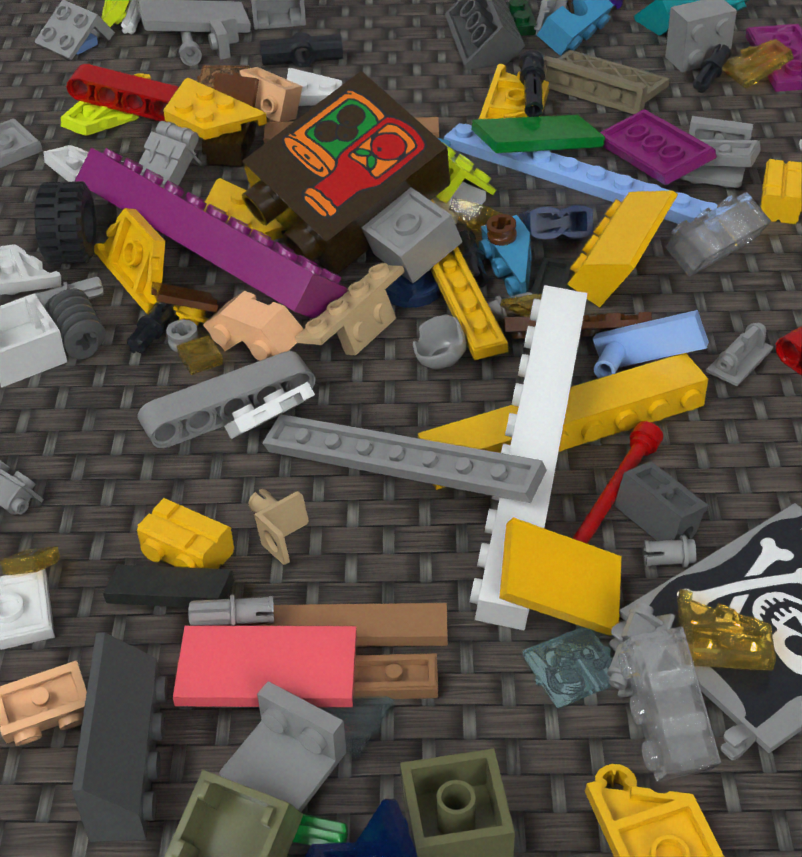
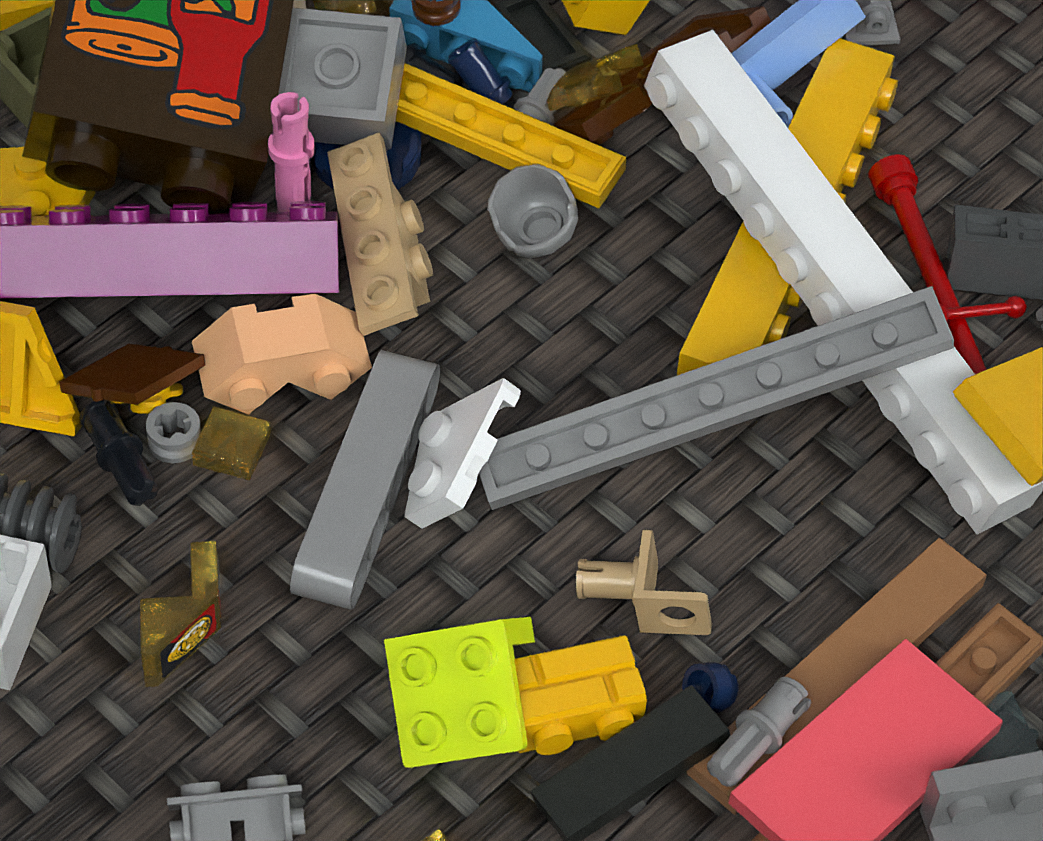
camera: 50 degrees left, 10 degrees up
none -> clear yellow slope [140,541,221,687]
none -> bright pink pin [268,92,315,212]
none -> neon yellow bracket [384,617,535,768]
none -> dark blue pin [447,39,513,104]
none -> dark blue hinge [682,662,739,713]
none -> red hinge [939,296,1027,321]

